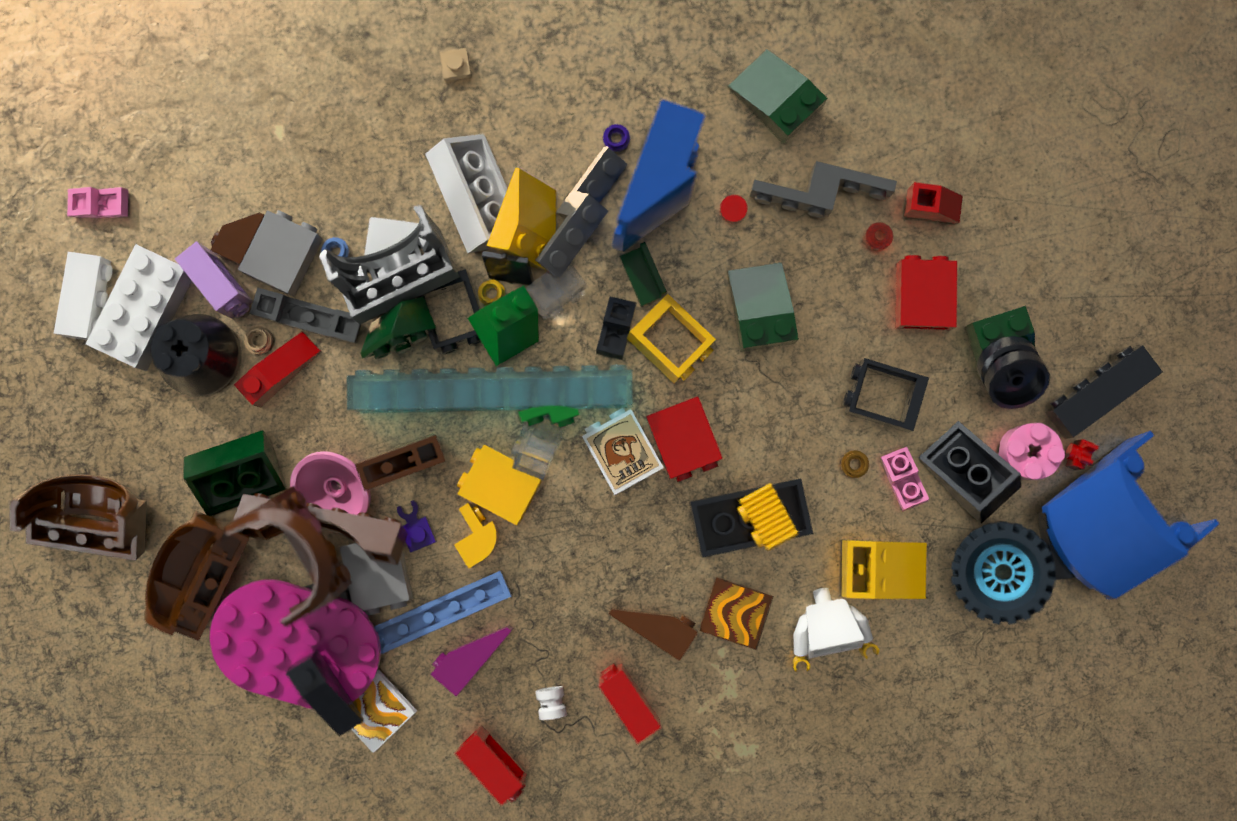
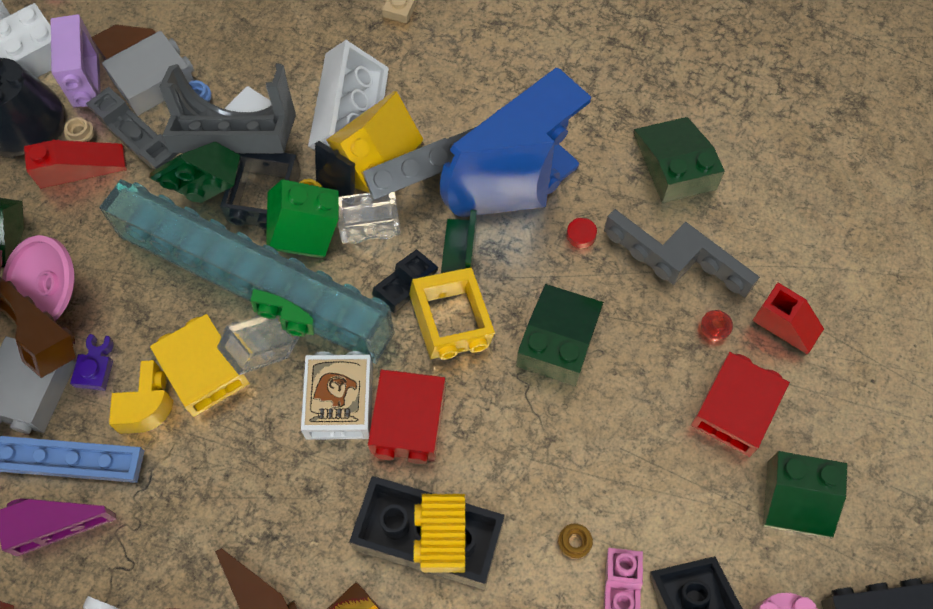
camera: 25 degrees right, 20 degrees down
reddish brown slope [355,433,446,491] -> none
black window [843,358,929,433] -> none
black wheel [977,336,1050,409] -> none

